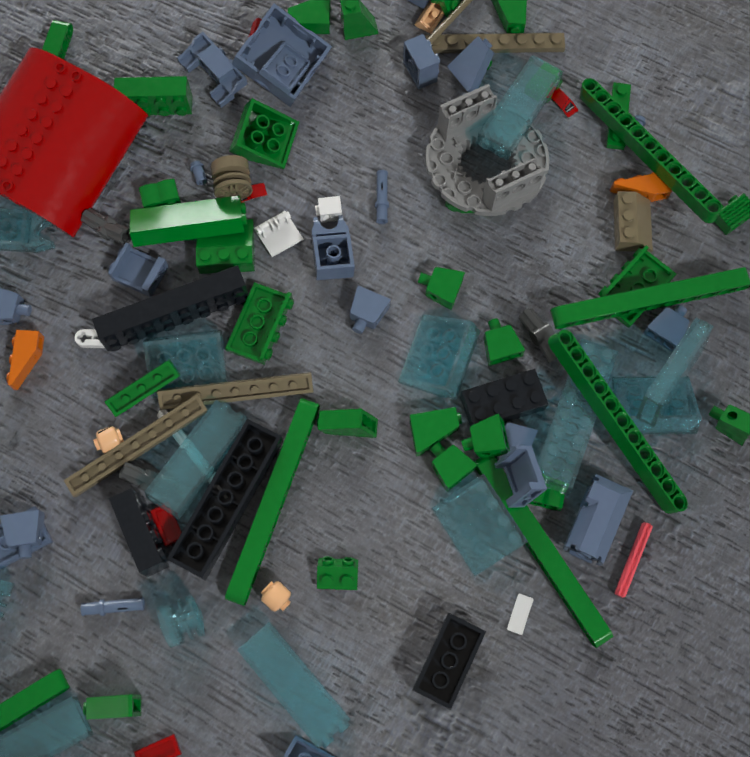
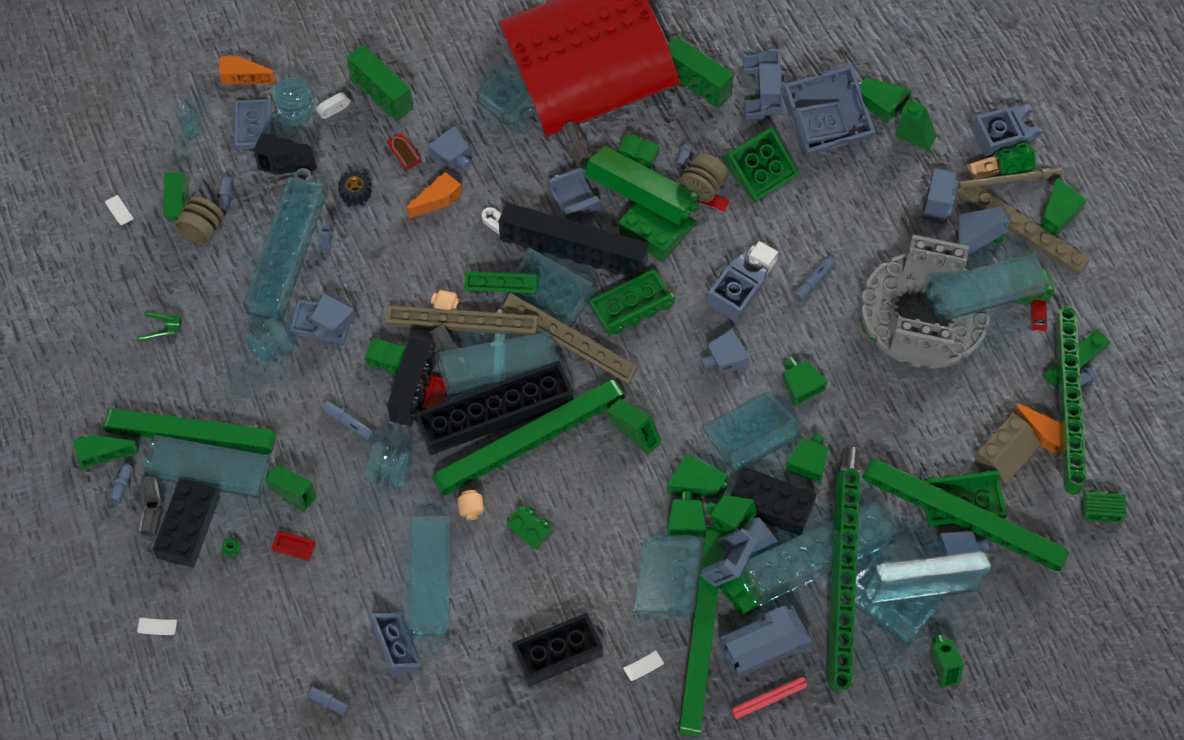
camera: 40 degrees right, 10 degrees down
white hinge [254,211,304,257] -> none
none -> green brick [364,338,406,375]

